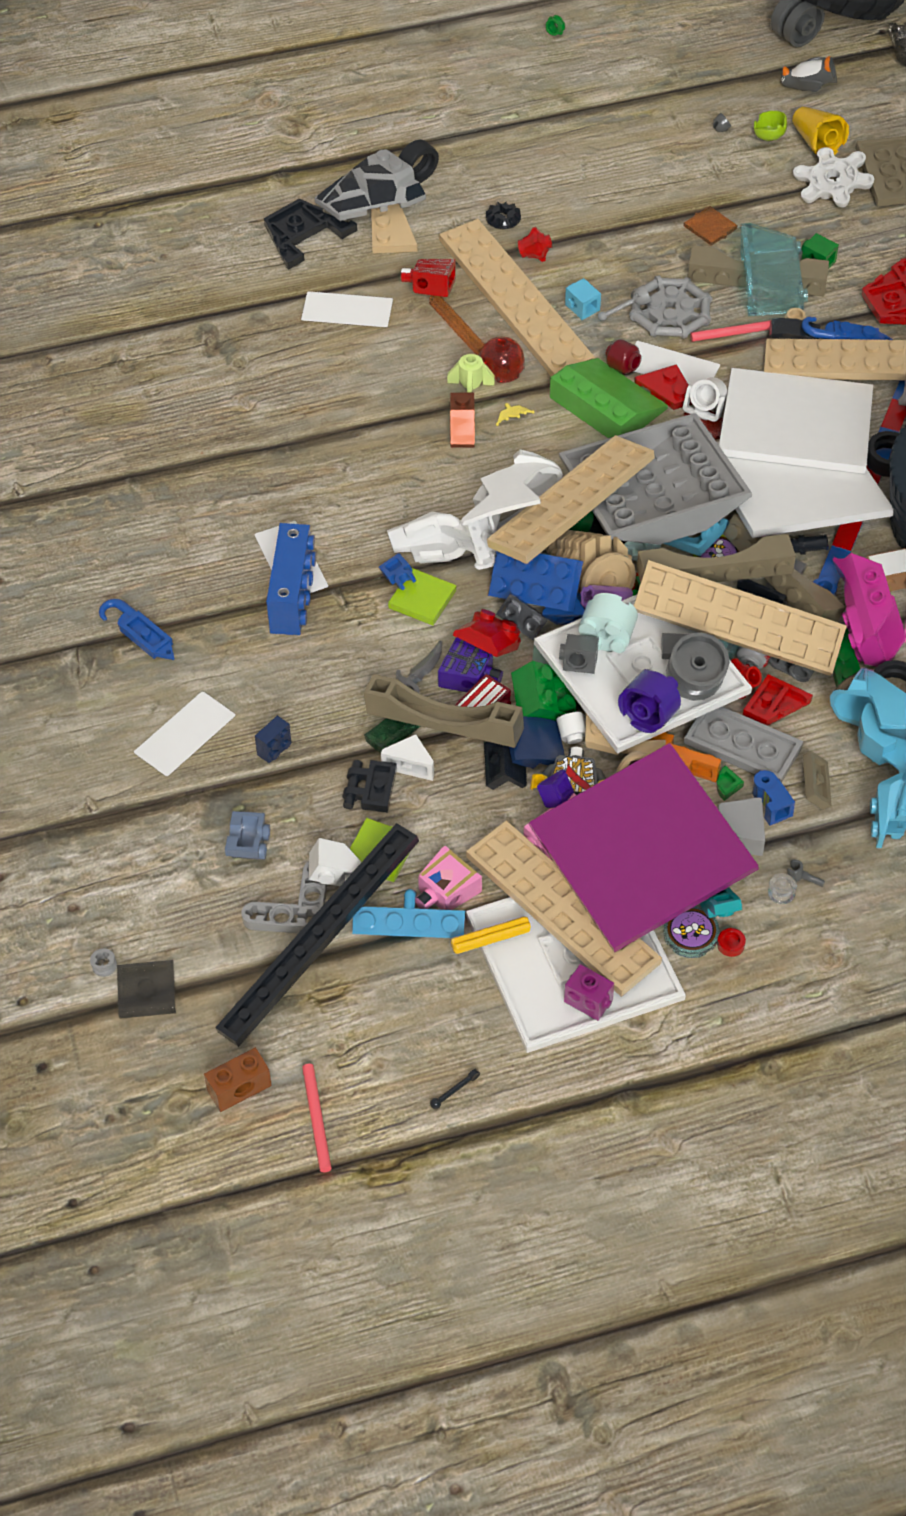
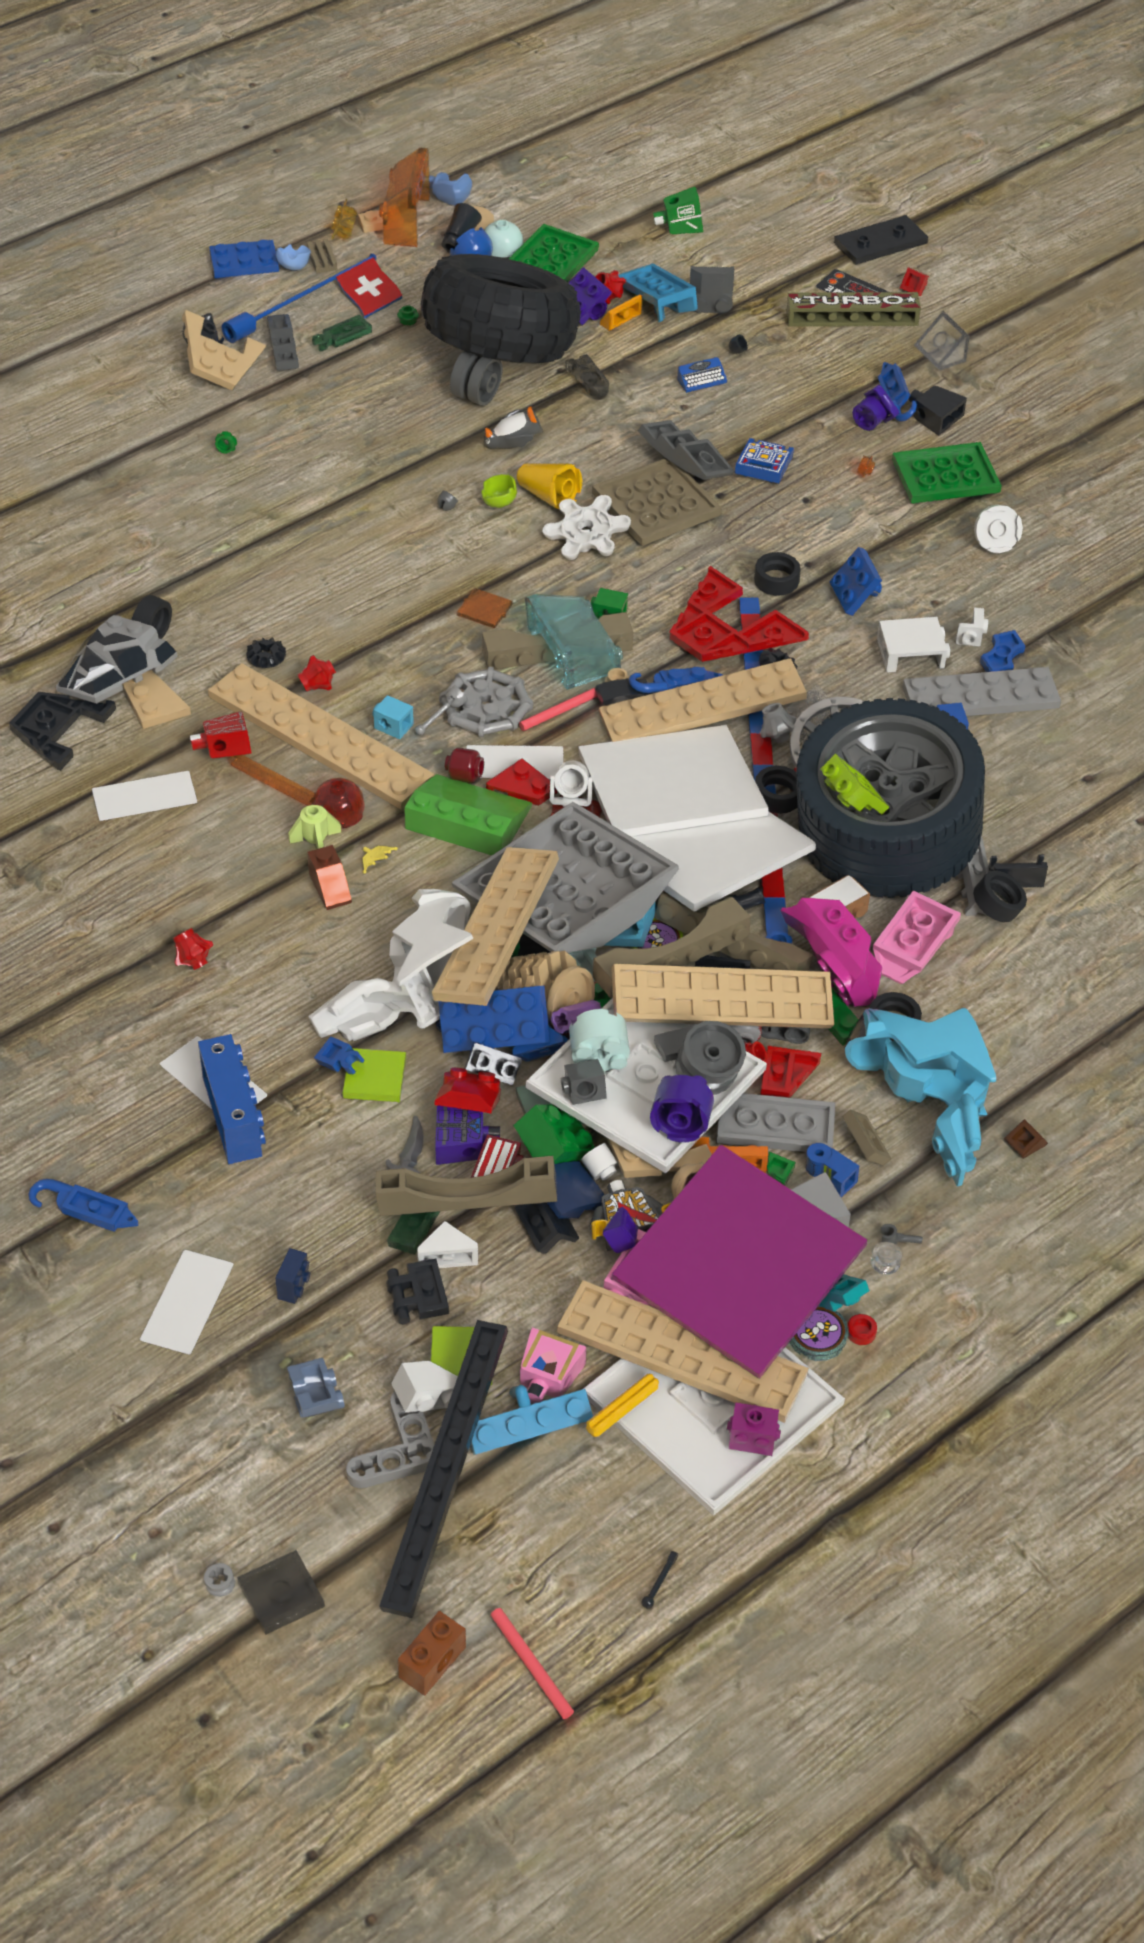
camera: 25 degrees left, 5 degrees down
none -> red rock [173,928,213,970]

